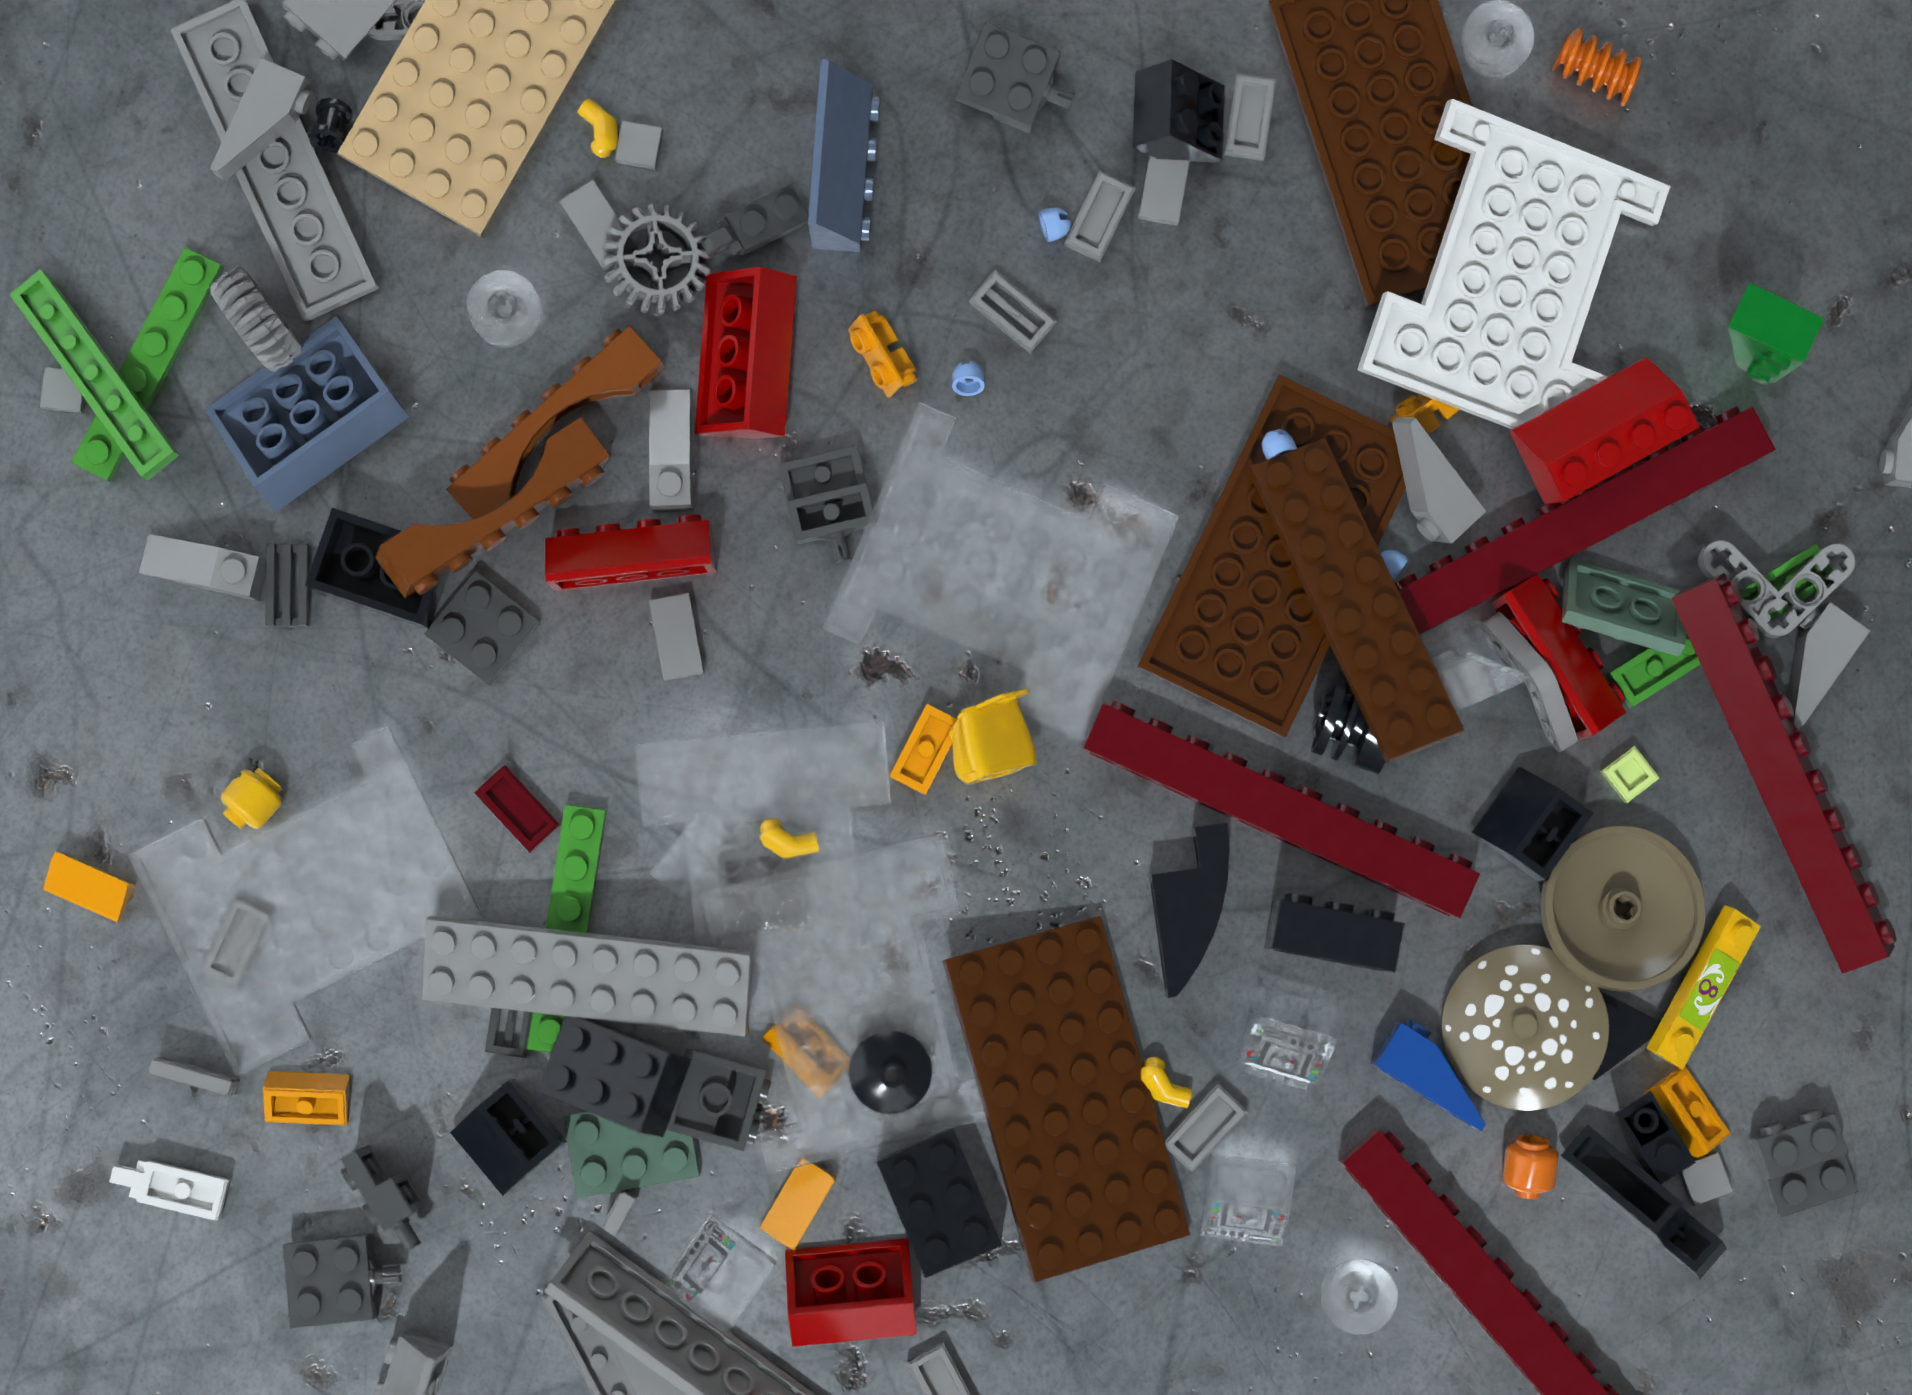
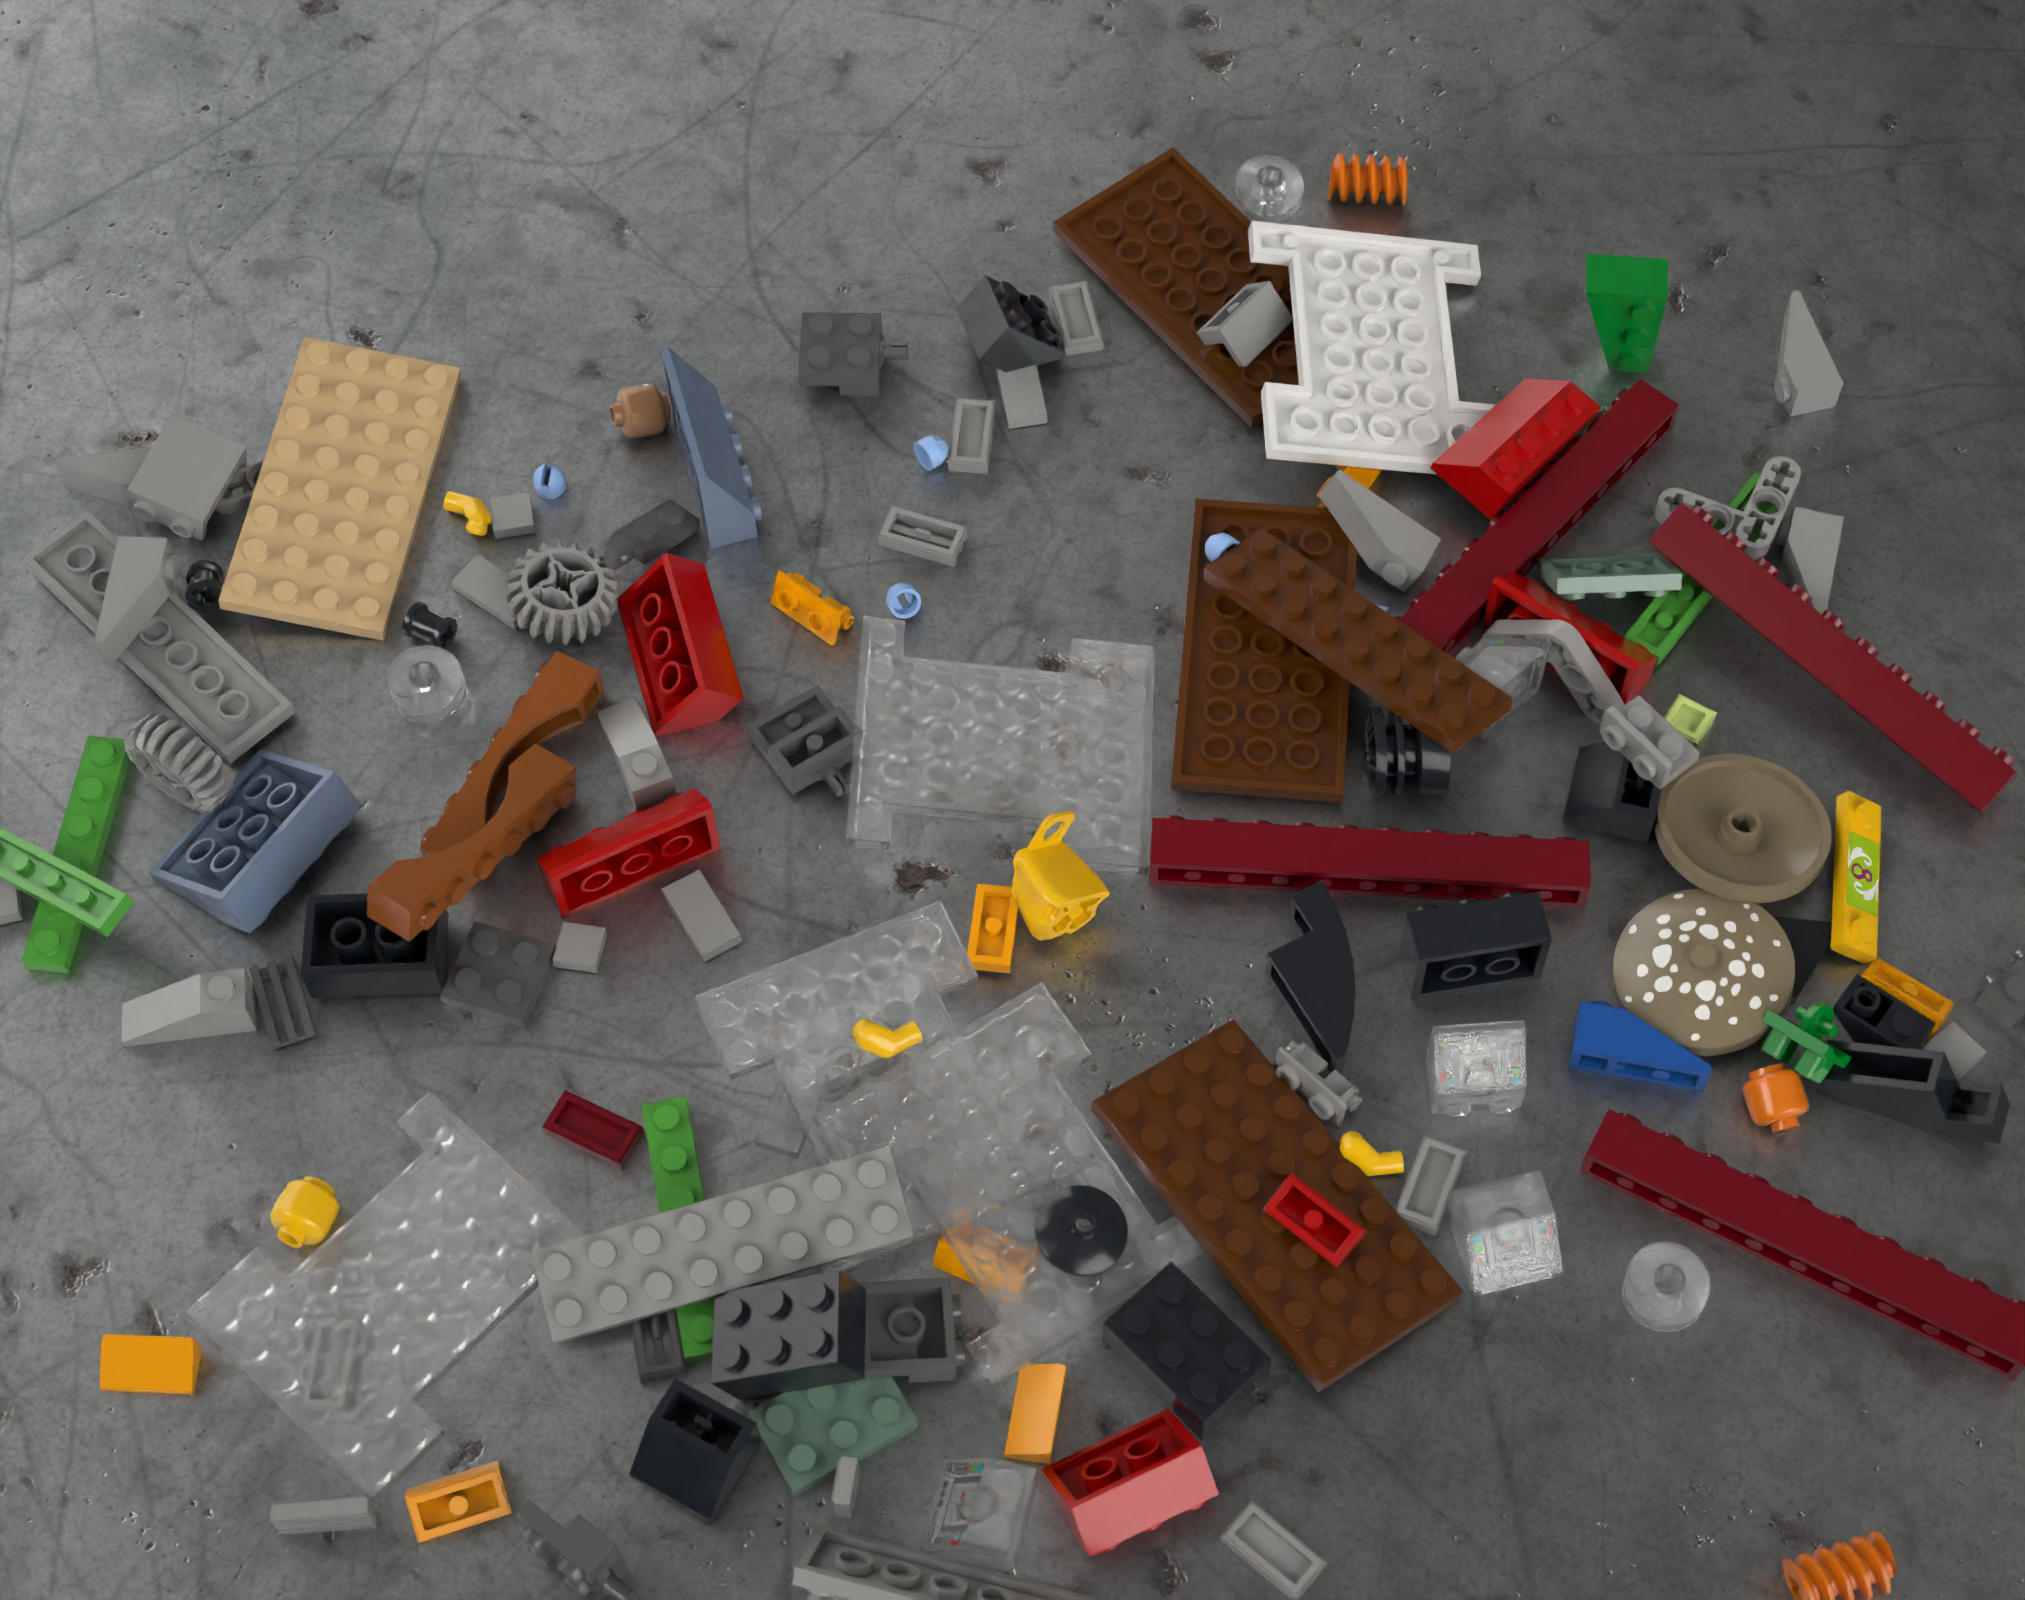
camera: 15 degrees left, 25 degrees down
none -> black bush [401,602,458,653]
none -> light blue hinge [533,464,567,500]
none -> light grey tile [553,922,607,973]
none -> medium nougat head [610,383,671,439]
none -> light grey panel [1197,281,1293,367]
none -> red slope [1263,1172,1368,1267]
none -> light grey hinge [1273,1040,1362,1129]
none -> light grey bracket [1599,695,1700,790]
none -> green hips [1761,1002,1852,1084]

